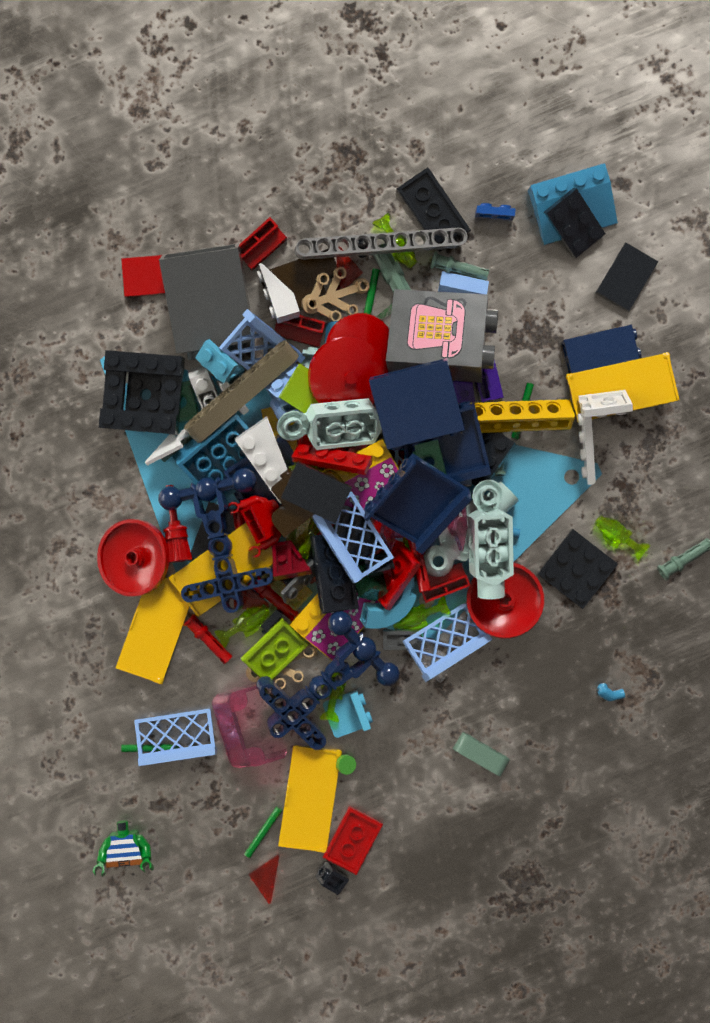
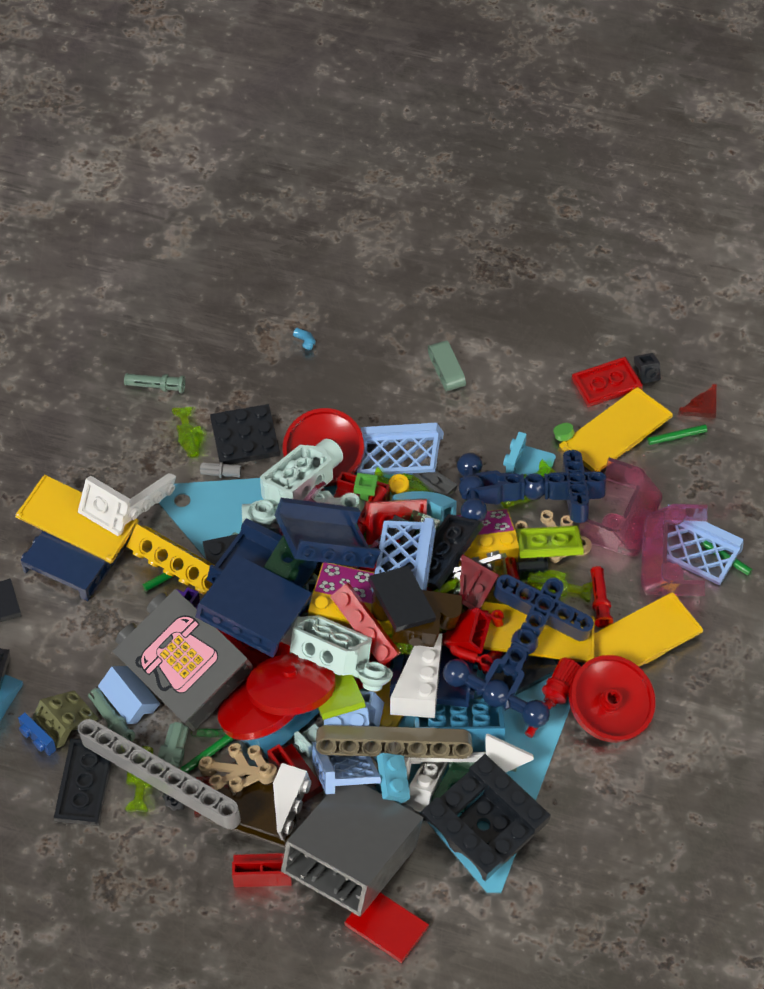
camera: 140 degrees left, 35 degrees down
none -> olive bracket [32,690,99,748]
none -> light grey axle [200,462,241,478]
none -> bright green tile [354,473,378,501]
none -> yellow tile [388,474,409,495]
none -> clear pink windscreen [641,504,708,596]

